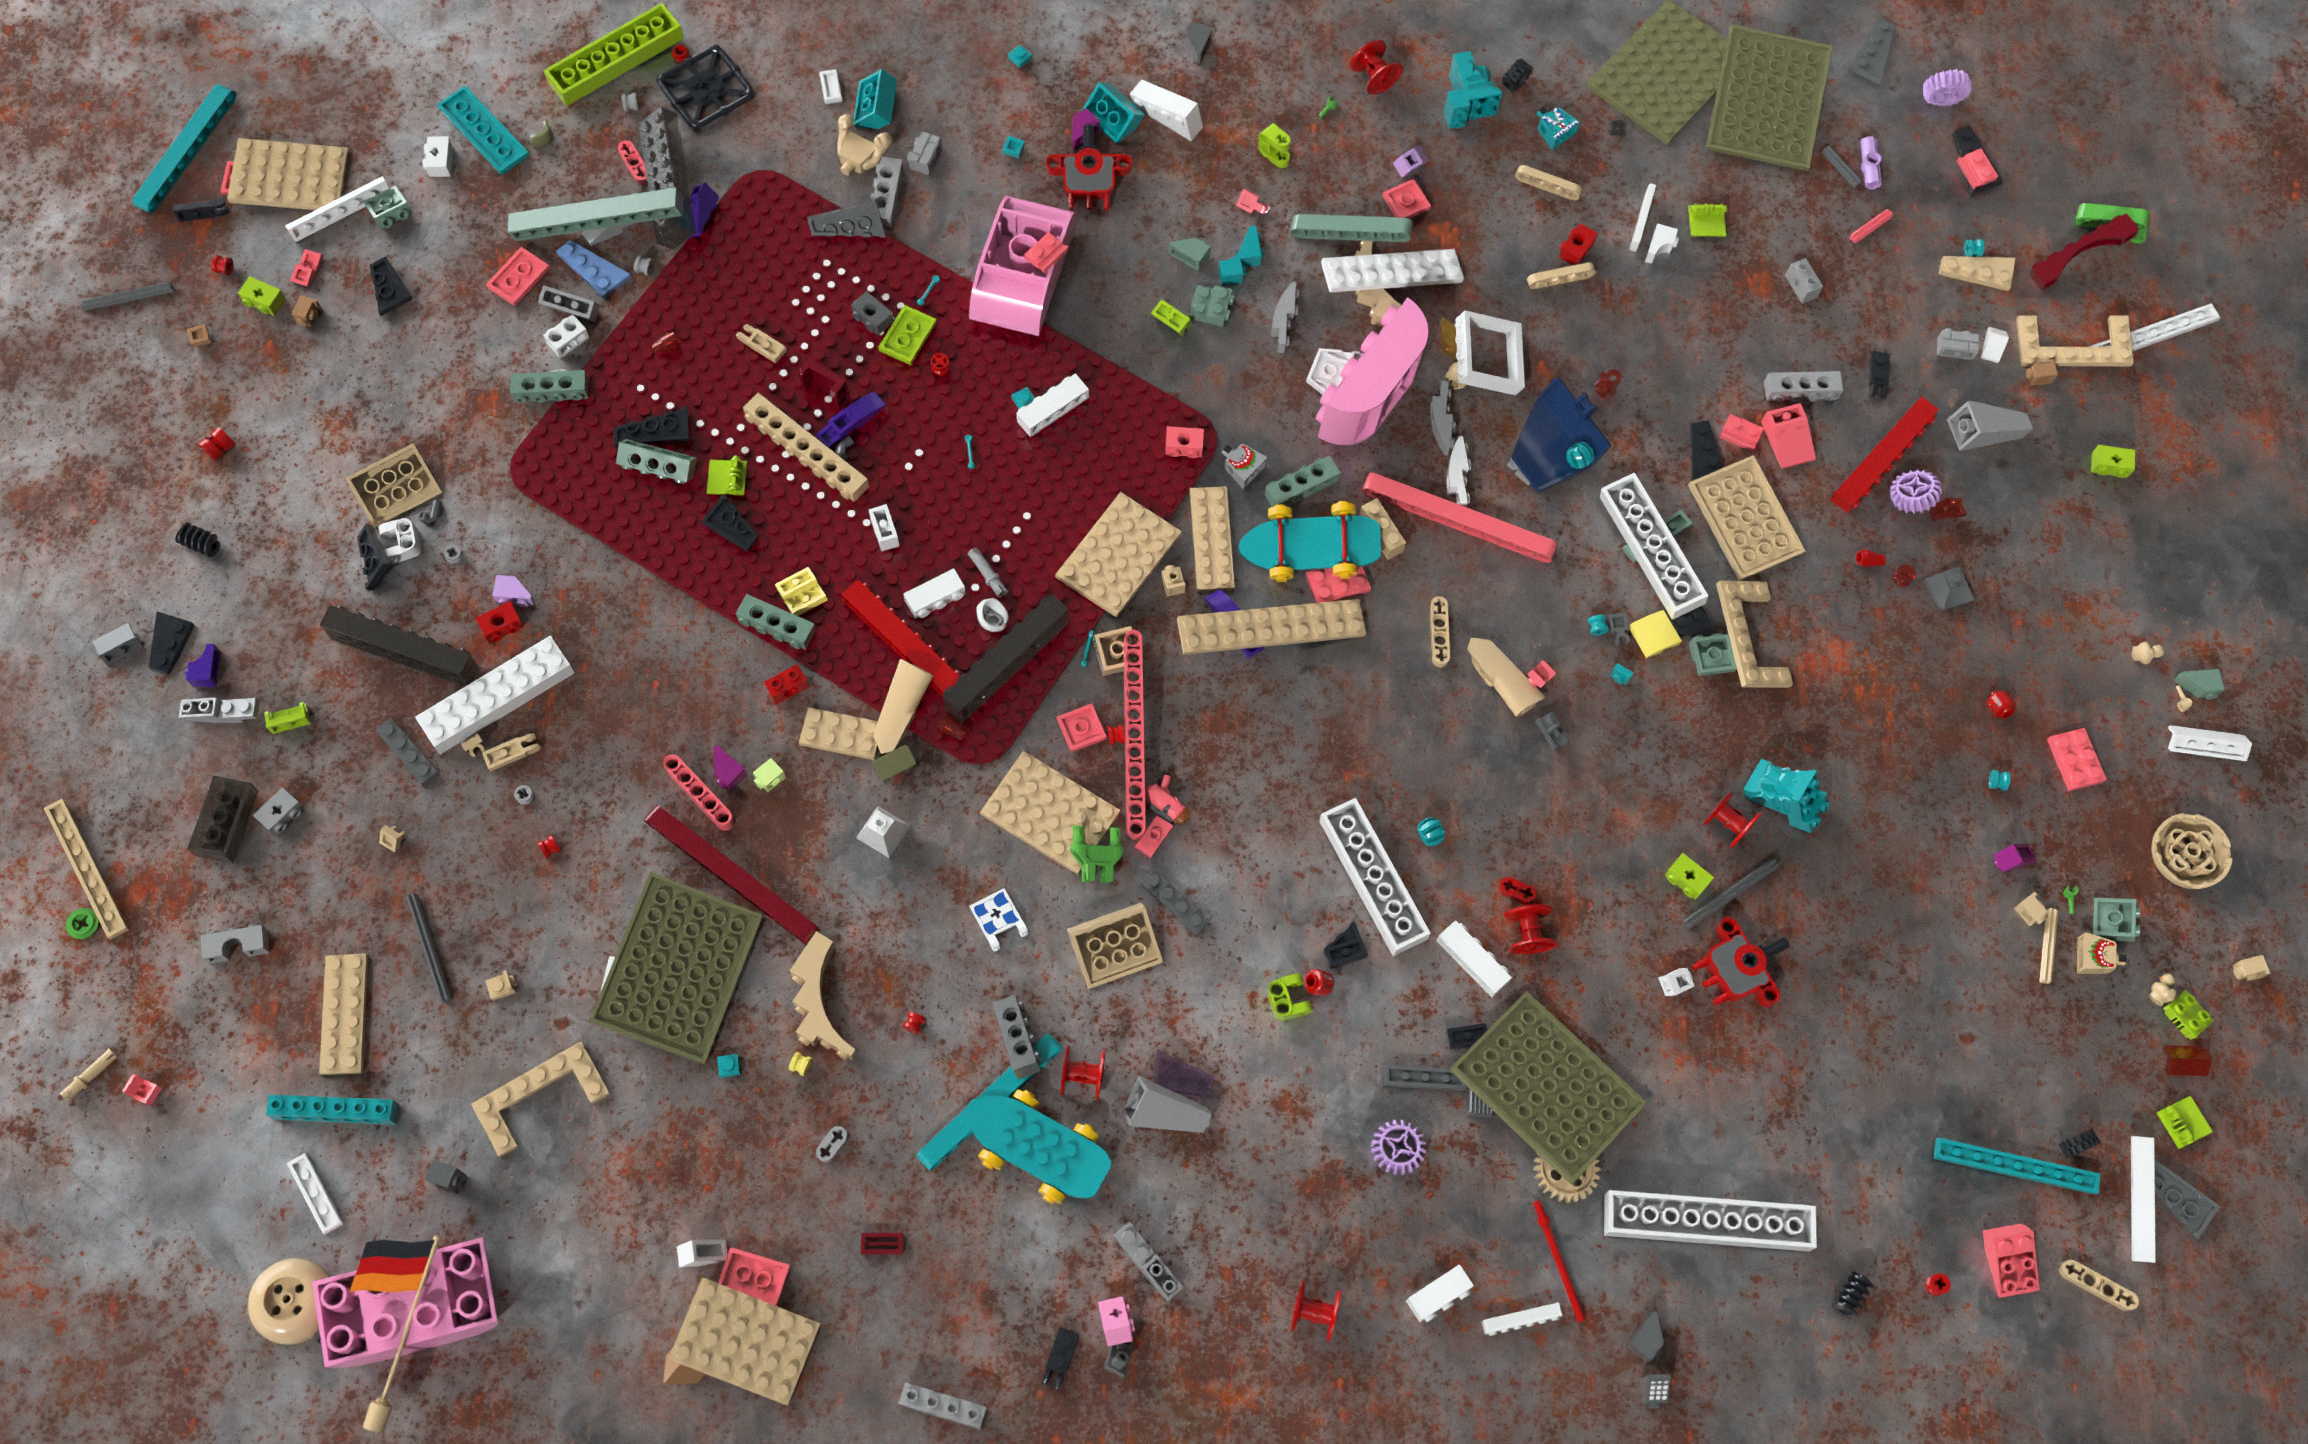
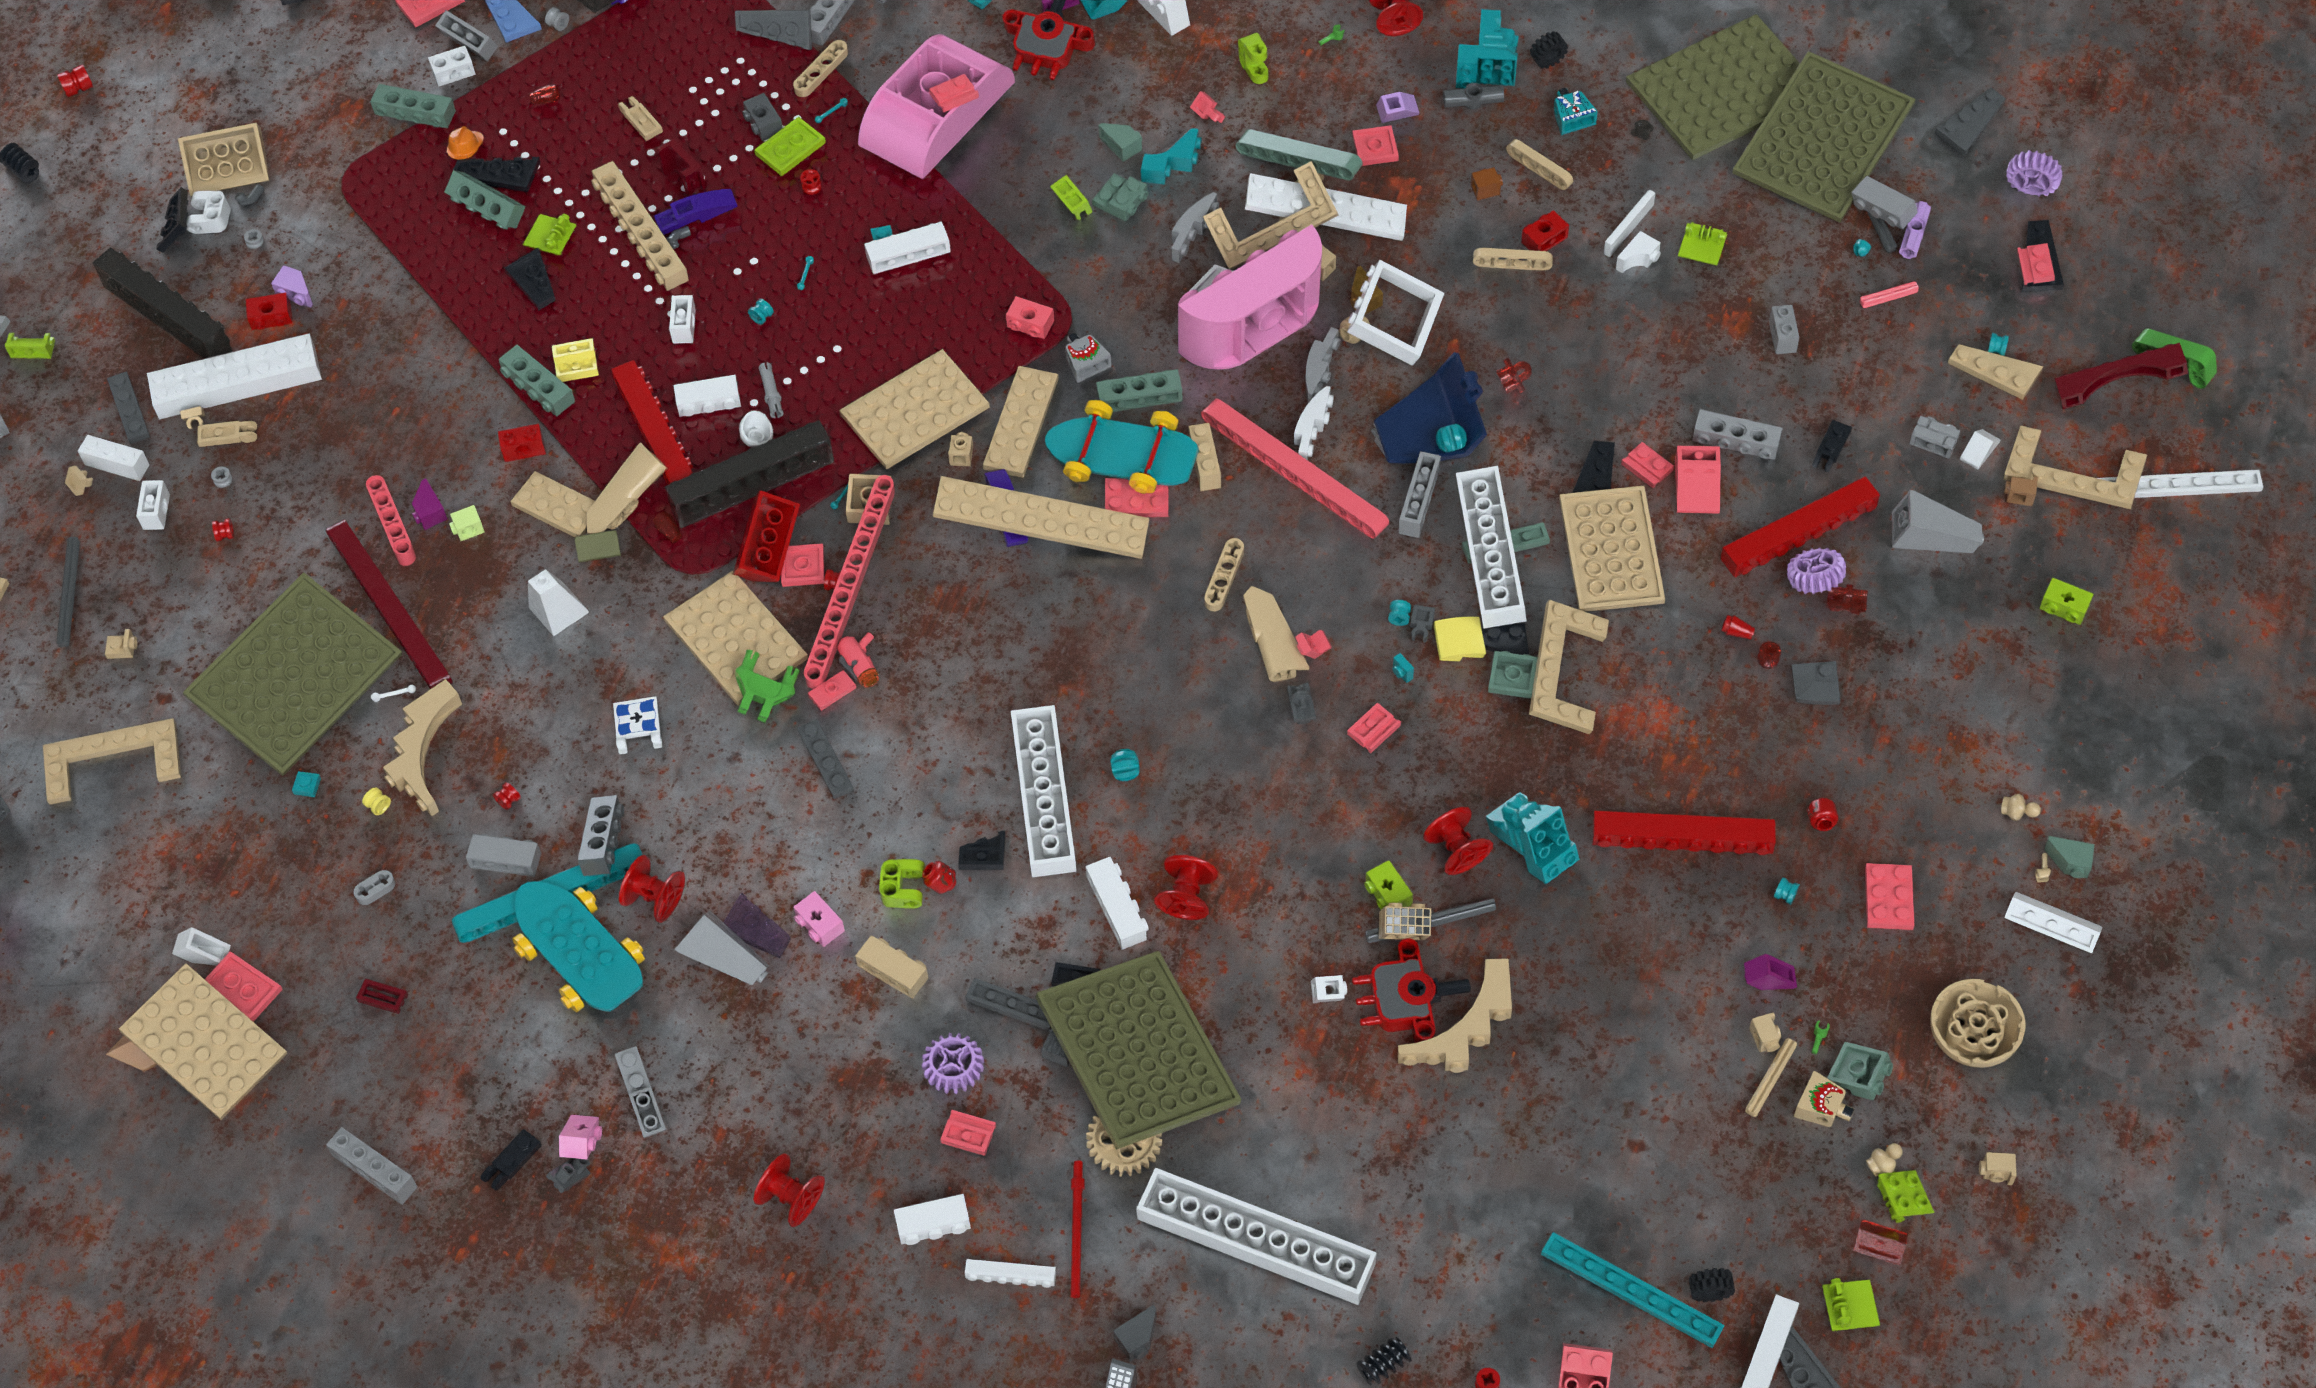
camera: 25 degrees right, 10 degrees down
tan slope [1067,903,1163,989] -> none
red beam [1499,877,1536,905] -> none
none -> white brick [78,435,149,481]
none -> white brick [136,480,170,530]
none -> white hinge [371,685,416,702]
none -> orange piece [447,126,484,160]
none -> light grey brick [466,834,541,877]
none -> red slope [733,490,800,582]
none -> teal wheel [748,299,774,325]
none -> tan beam [793,40,848,97]
none -> bright pink brick [794,891,845,947]
none -> tan brick [855,935,928,999]
none -> coral plate [940,1110,996,1156]
none -> tan plate [1203,161,1339,270]
none -> coral plate [1347,703,1401,753]
none -> brick [1379,903,1431,941]
none -> tan arch [1398,959,1512,1073]
none -> light grey brick [1399,451,1441,538]
none -> dark grey piece [1443,83,1504,109]
none -> dark orange brick [1471,167,1503,201]
none -> red brick [1592,811,1776,855]
none -> light grey brick [1851,176,1918,230]
none -> teal hinge [1853,239,1871,257]

